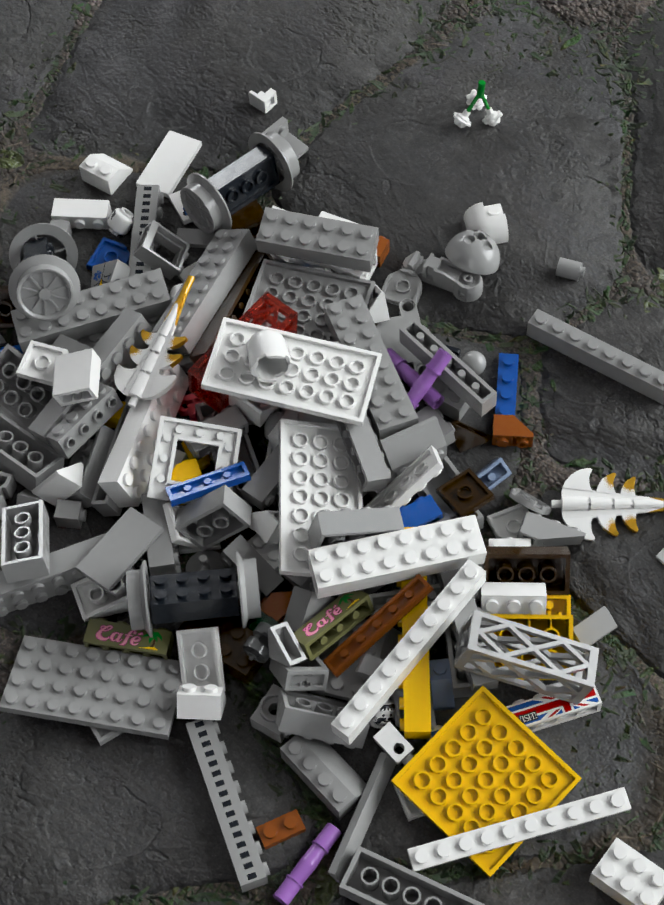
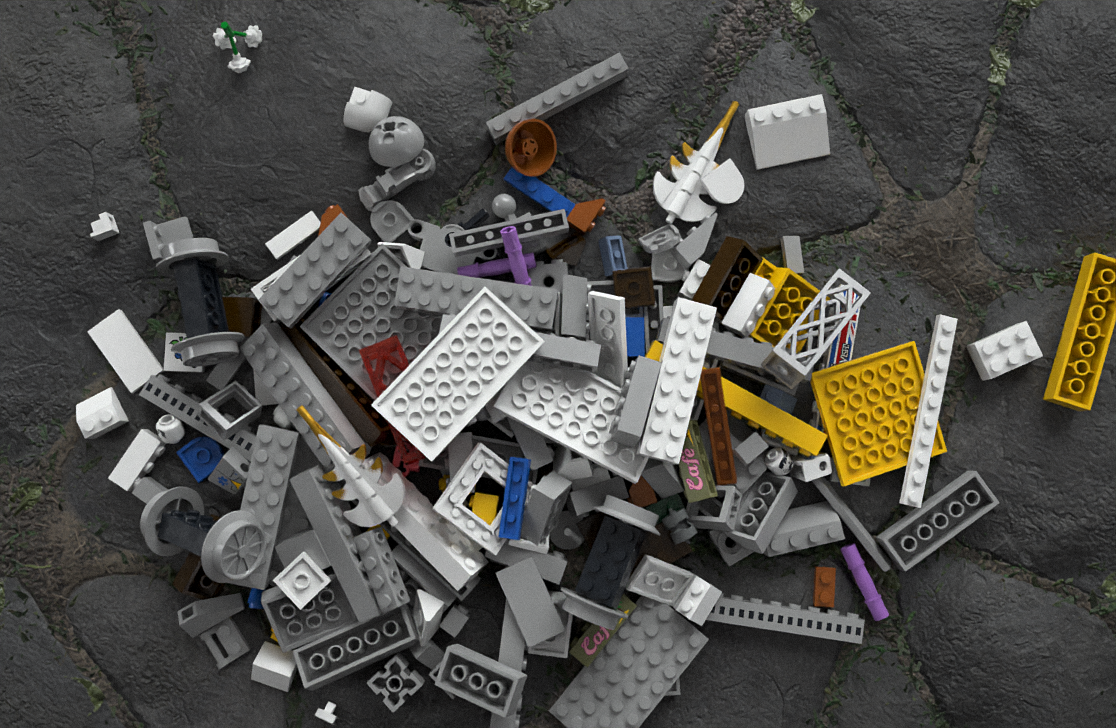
camera: 70 degrees left, 25 degrees up
white brick [52,348,101,407] -> none
white cylinder [247,329,292,383] -> none
light grey slope [268,621,307,668] -> none
white brick [331,559,486,745] -> none
light grey brick [556,257,586,281] -> none
none -> dark orange piece [505,119,557,177]
none -> white tile [700,159,744,204]

